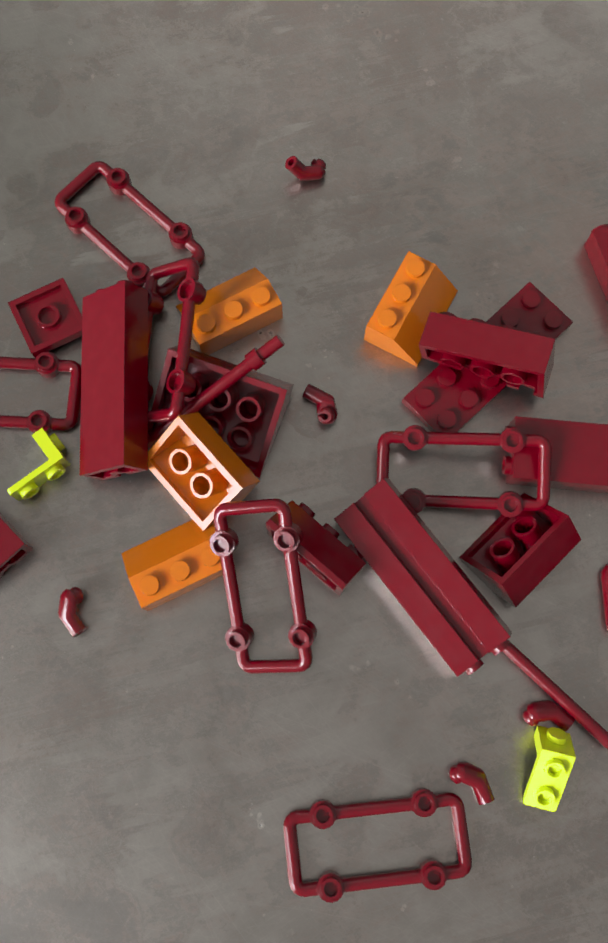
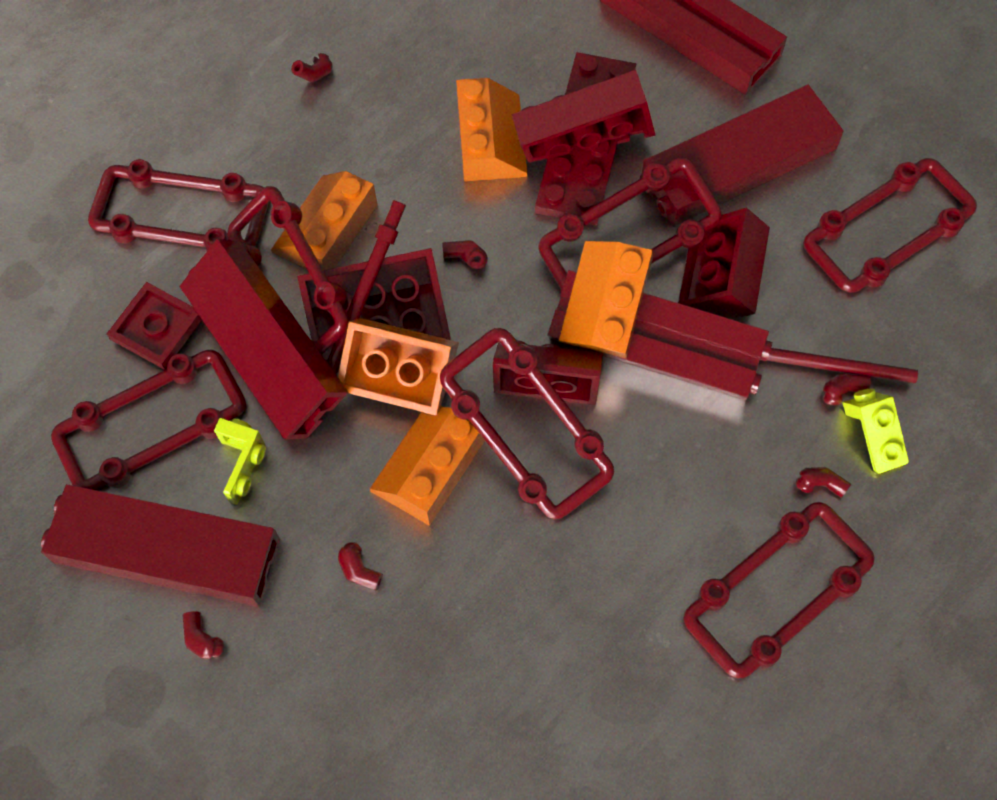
camera: 30 degrees left, 10 degrees down
none -> orange slope [559,241,653,359]

